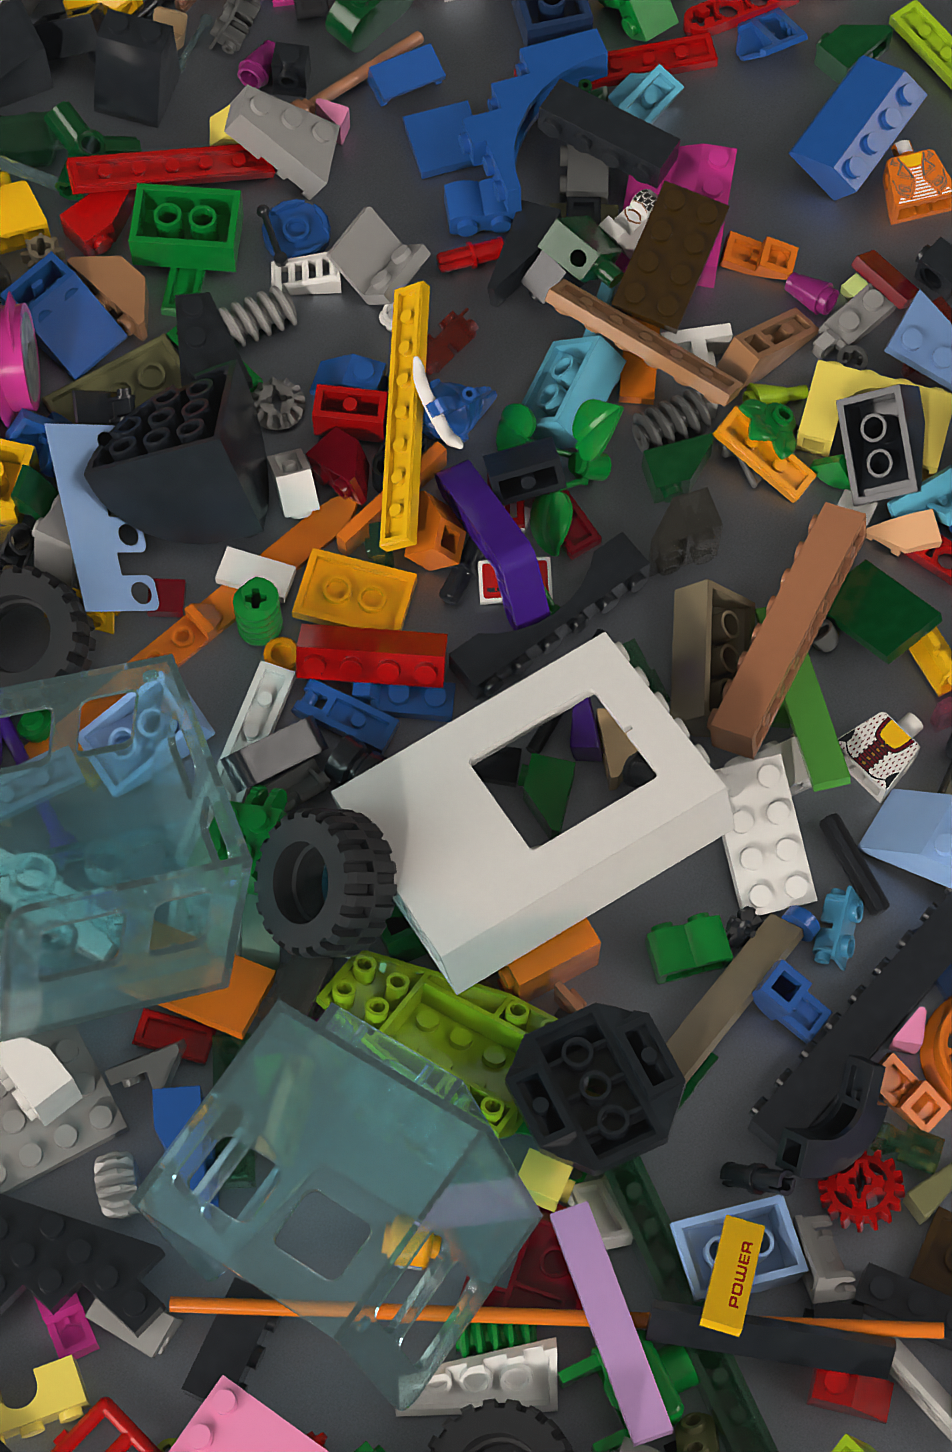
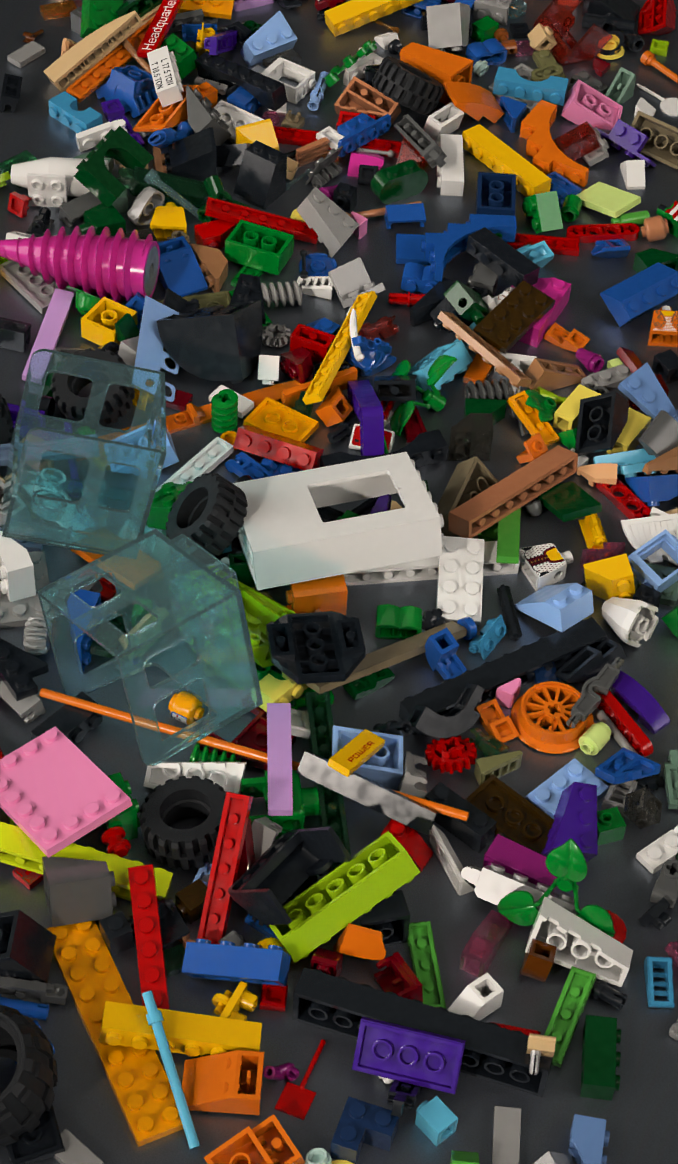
camera: 15 degrees right, 20 degrees down
beam [220,715,329,793] -> none
none -> orange bracket [516,433,548,464]

